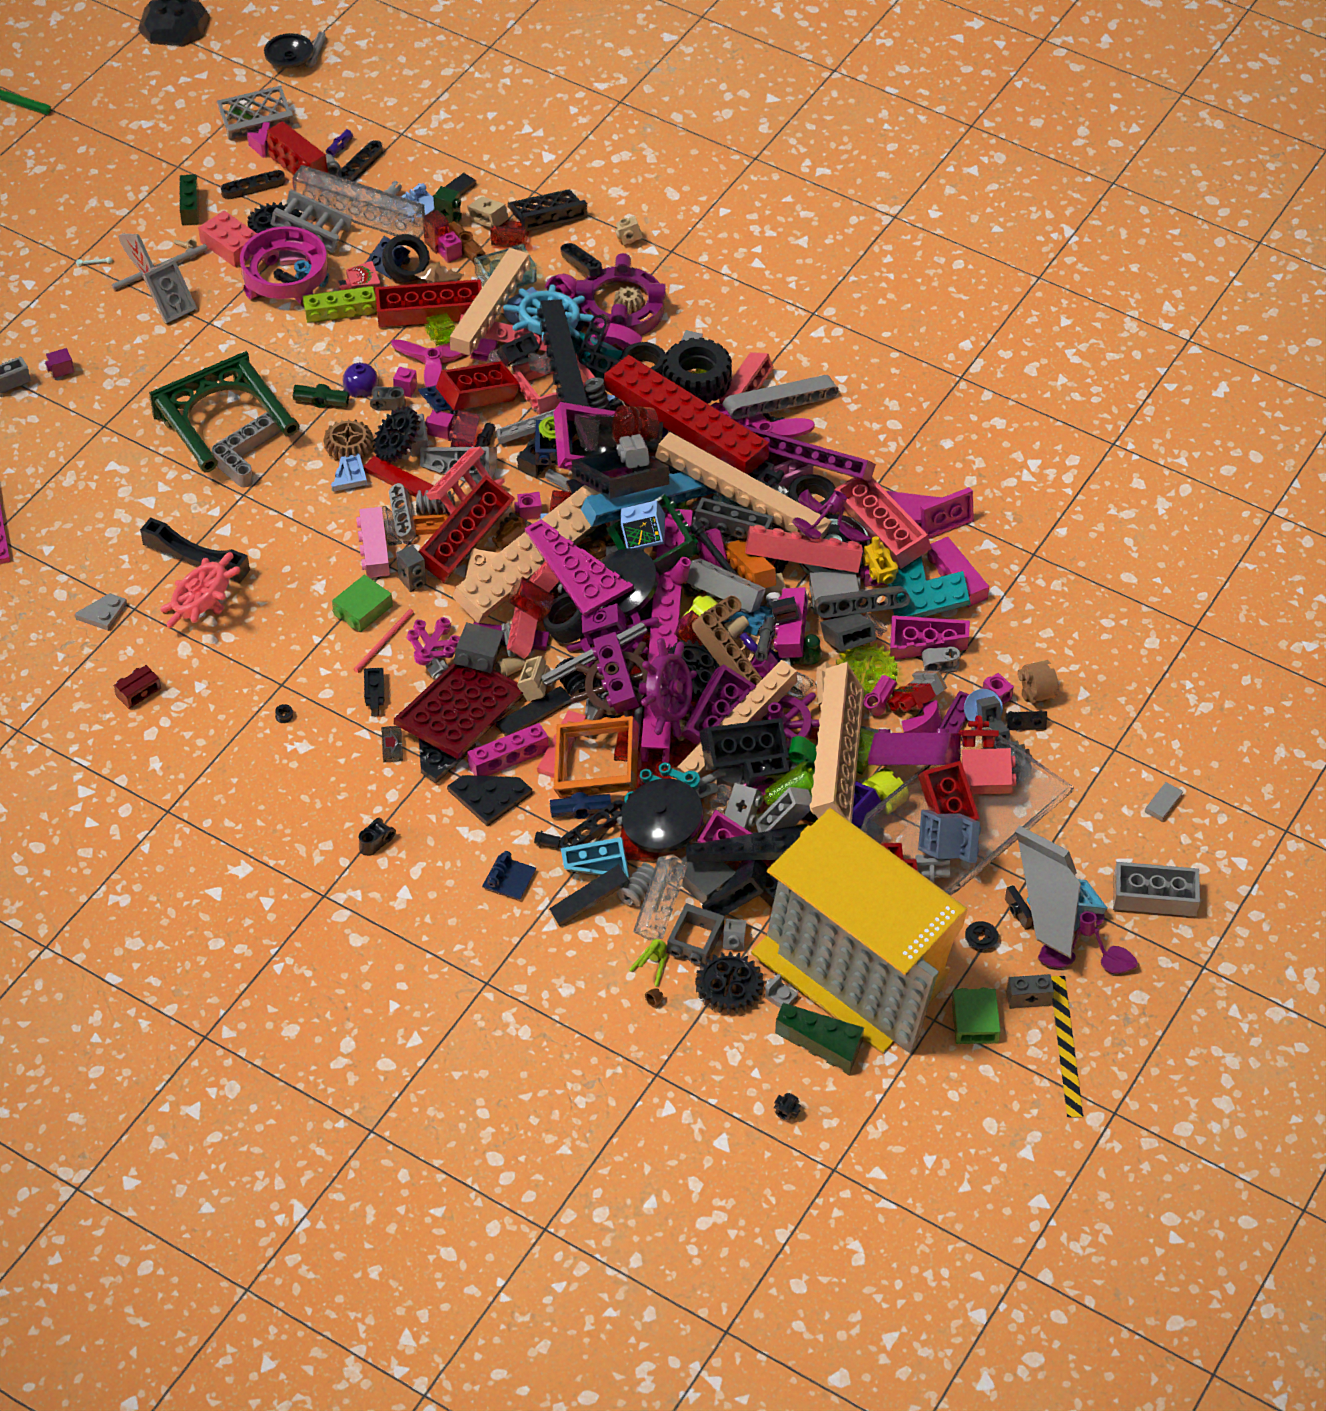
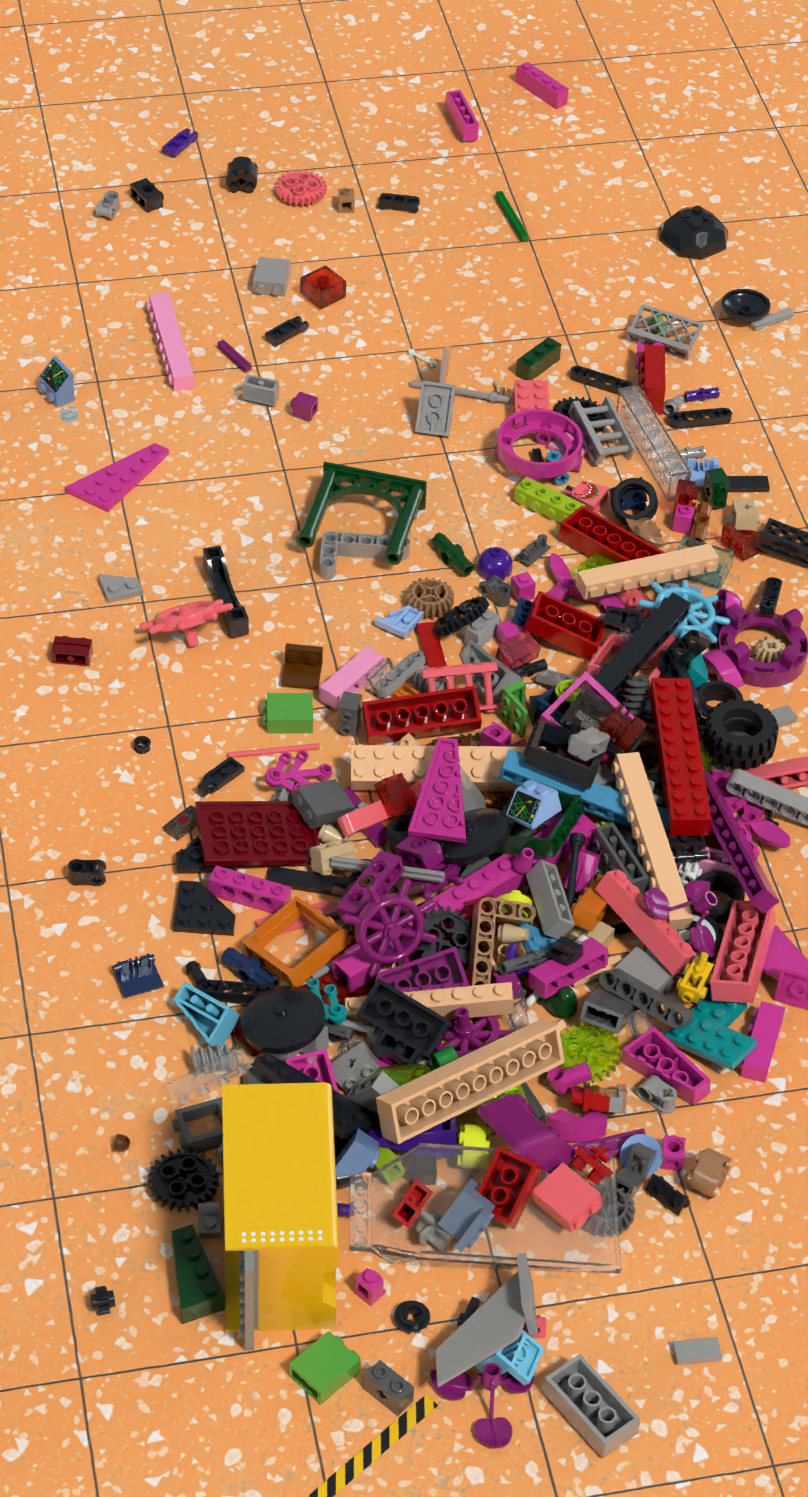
camera: 45 degrees right, 5 degrees down
black tile [549,864,630,927] -> none
lime plant [629,939,668,987] -> none
none -> reddish brown bracket [281,643,323,689]
none -> bright green bracket [500,680,528,737]
none -> dark grey hinge [515,534,551,566]

